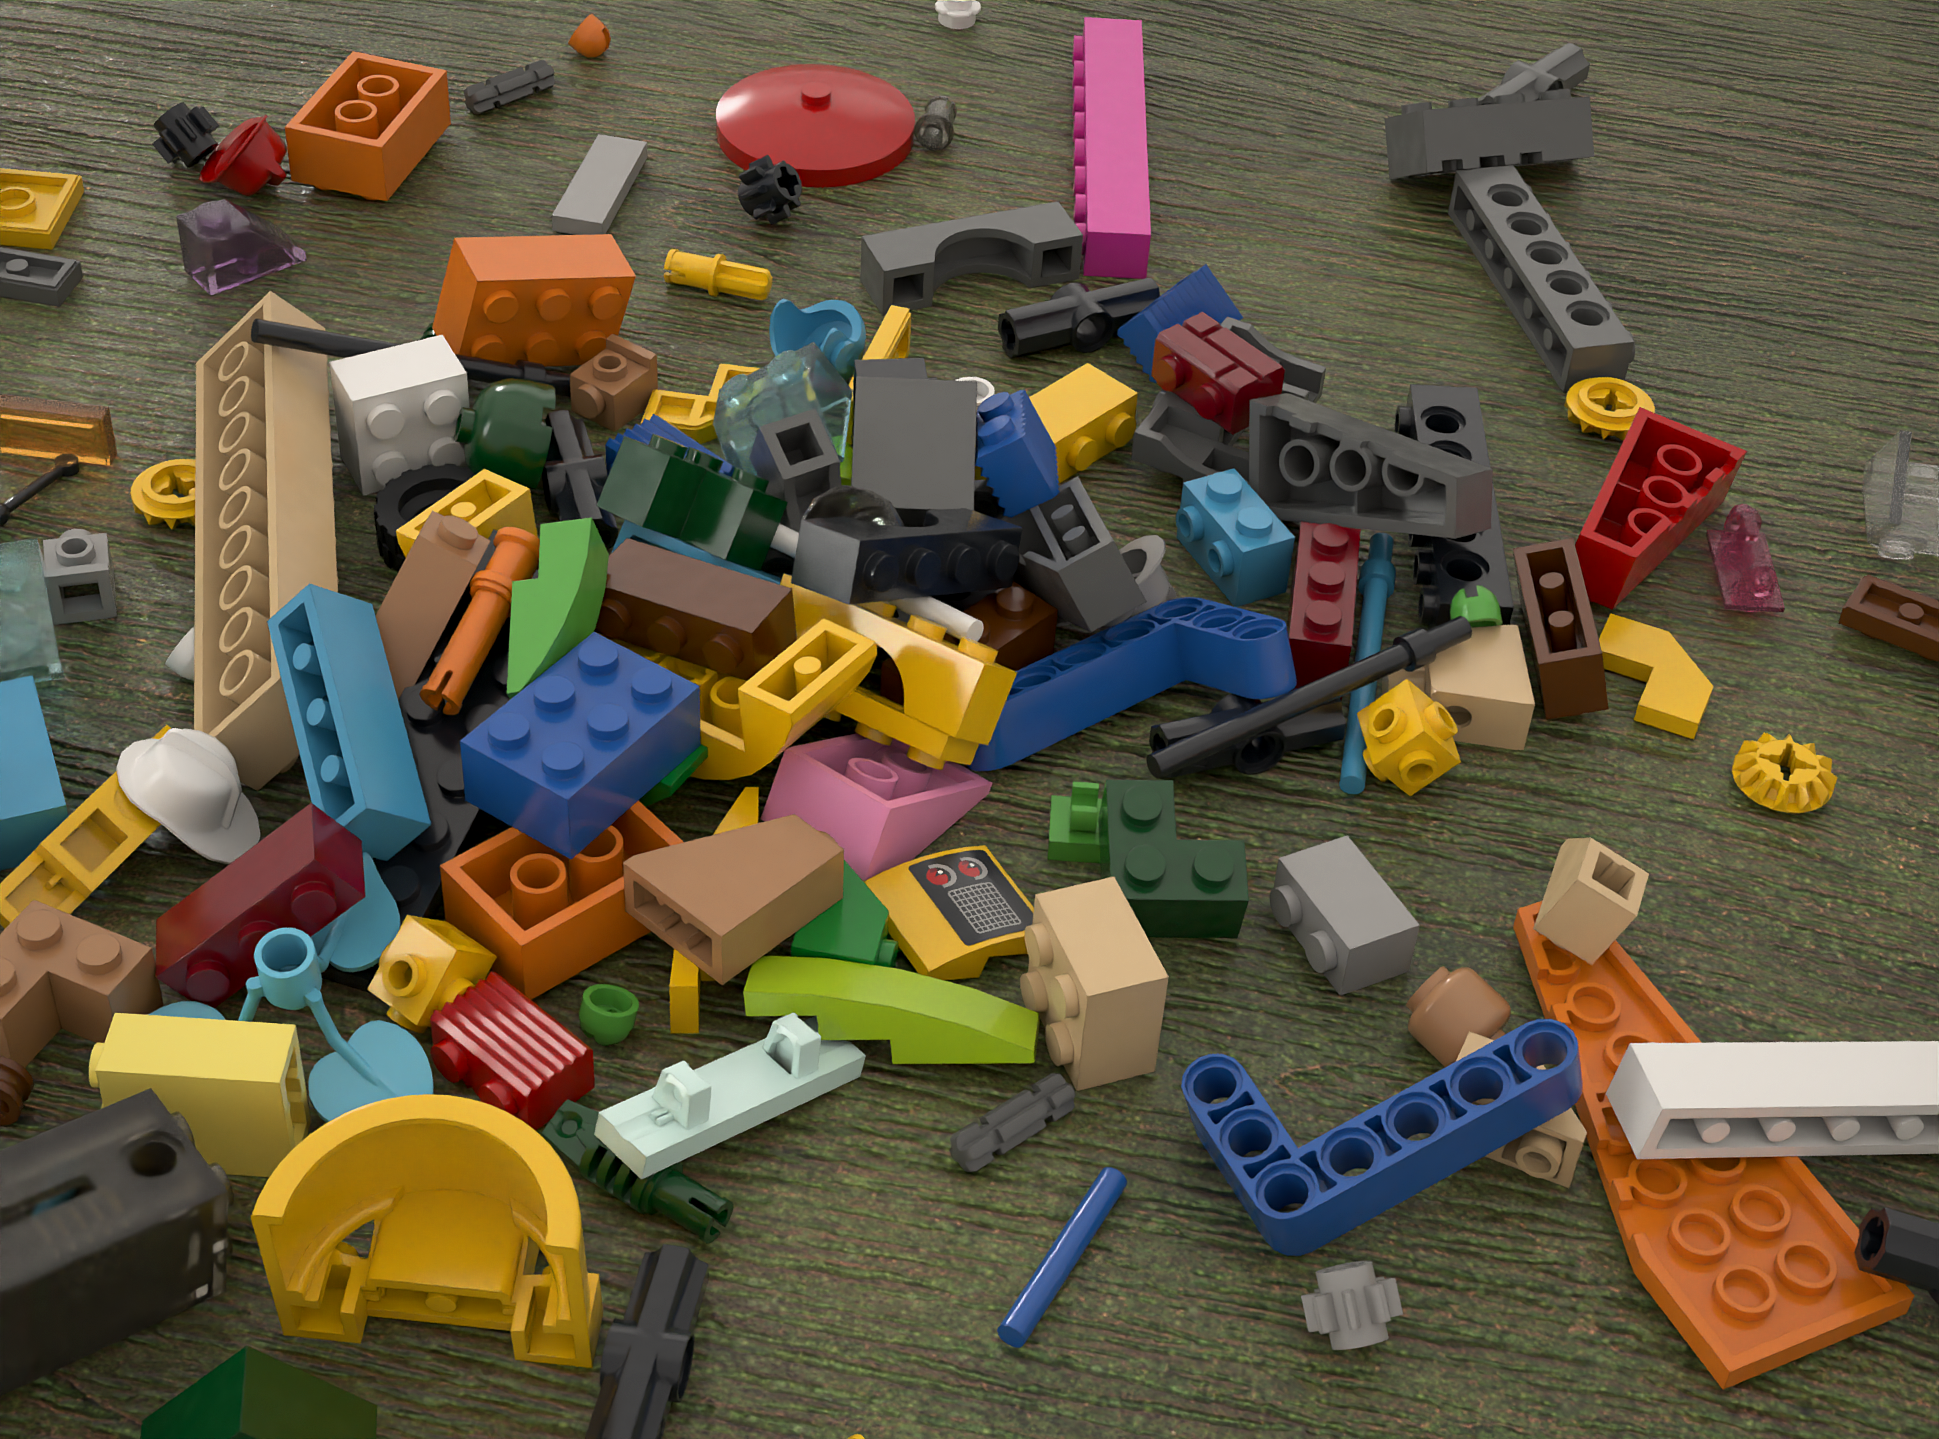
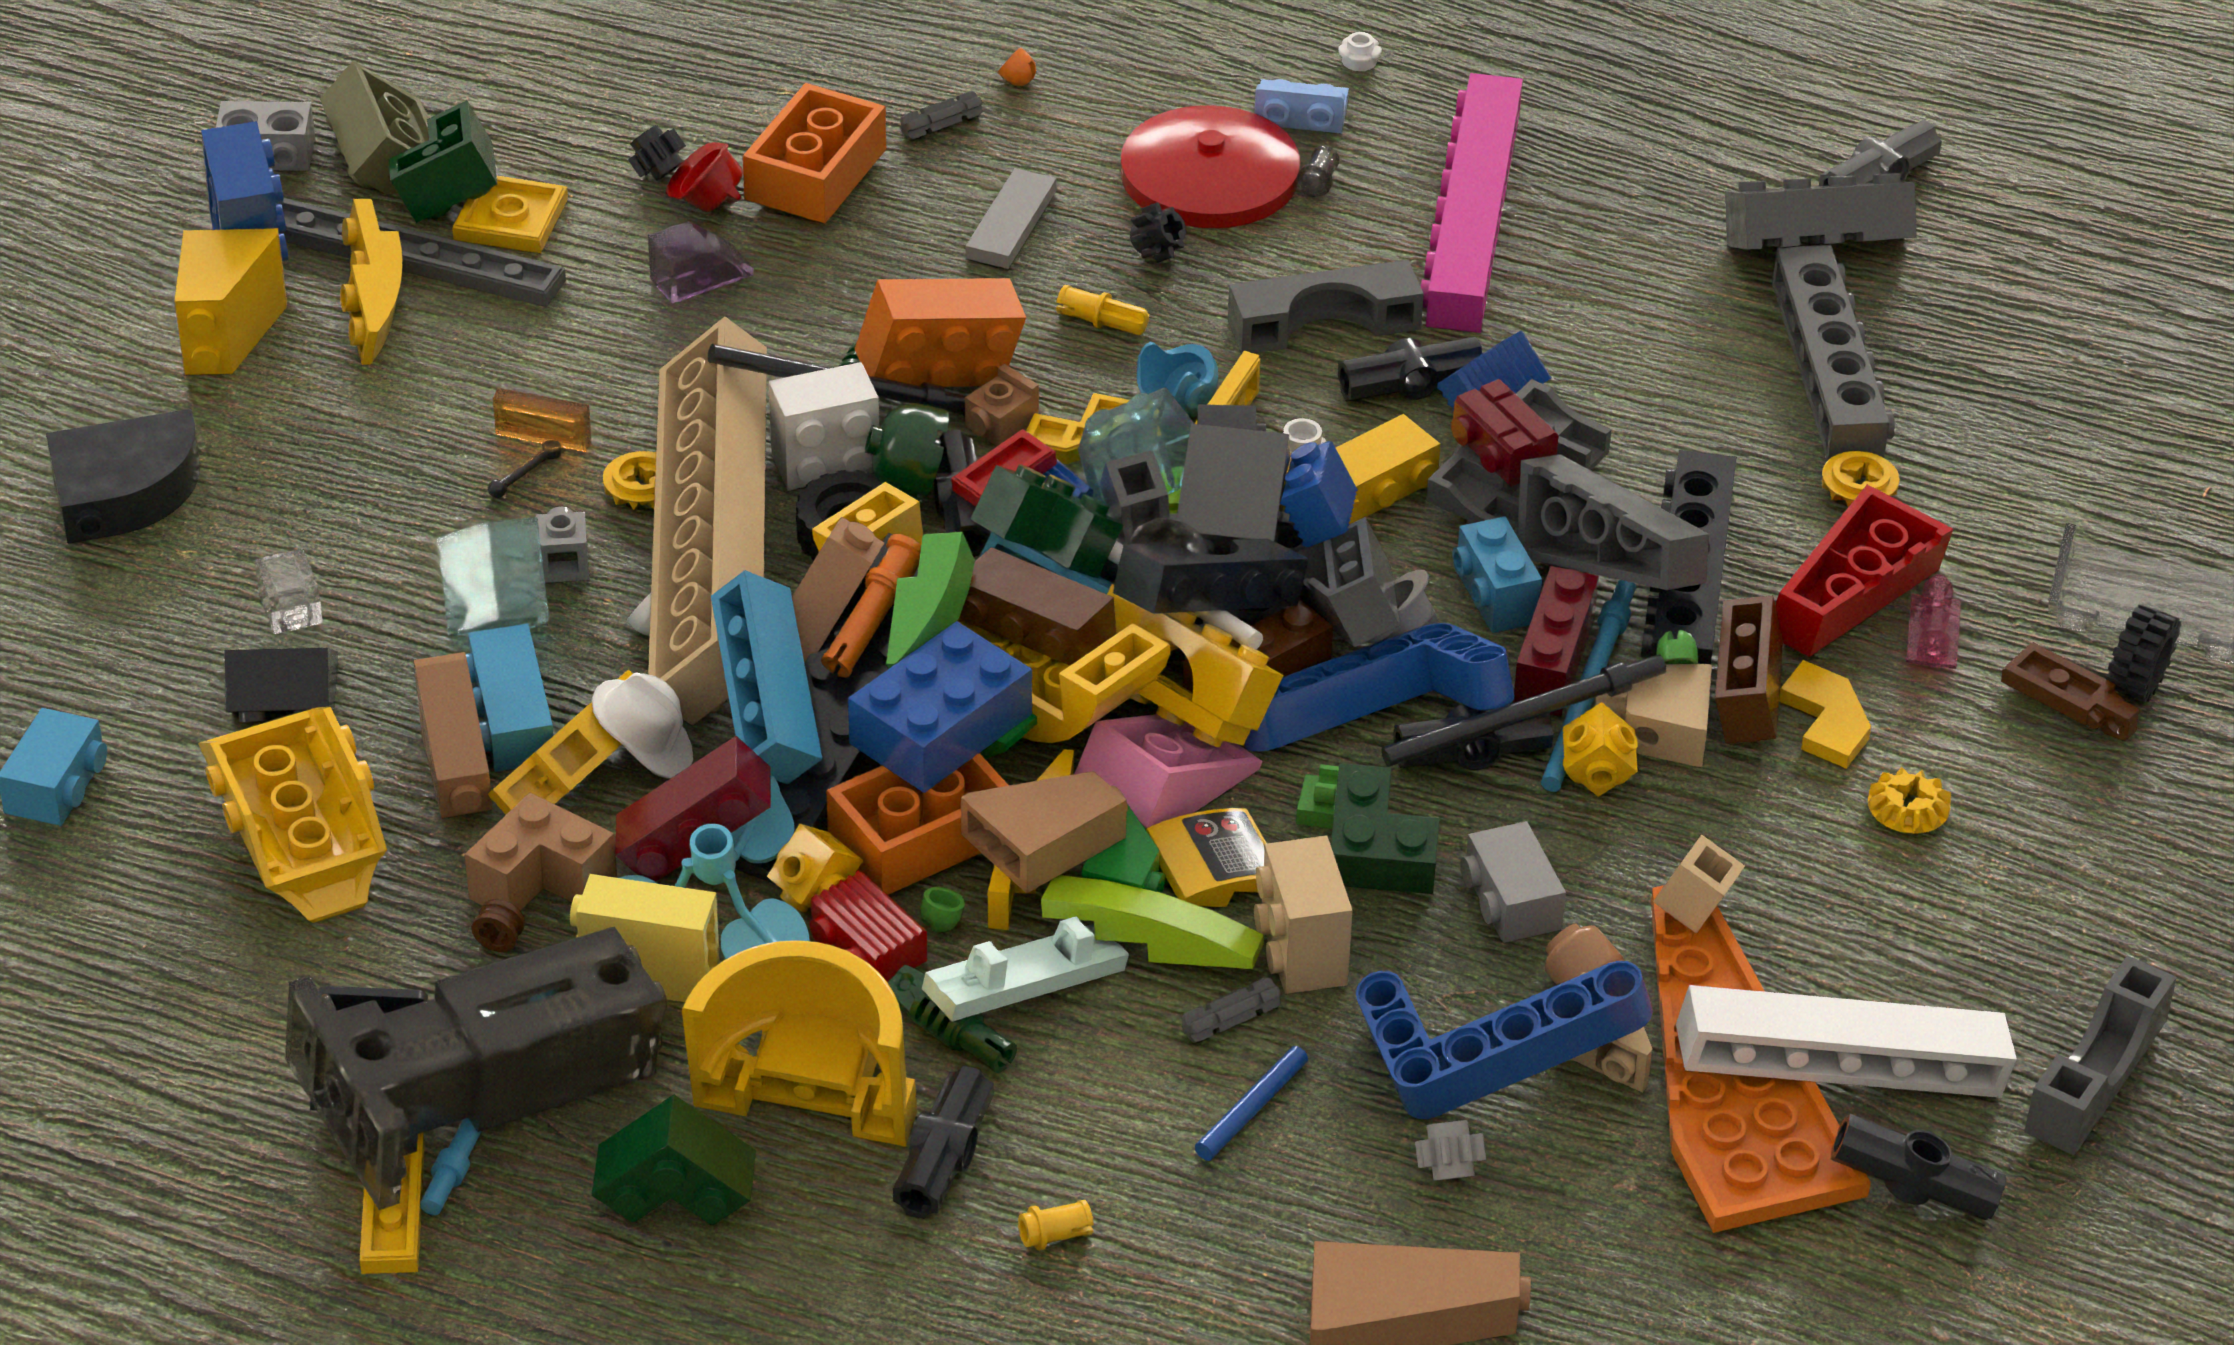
camera: 10 degrees right, 0 degrees up
none -> red tile [951,429,1057,507]
none -> light blue bracket [1255,79,1349,134]

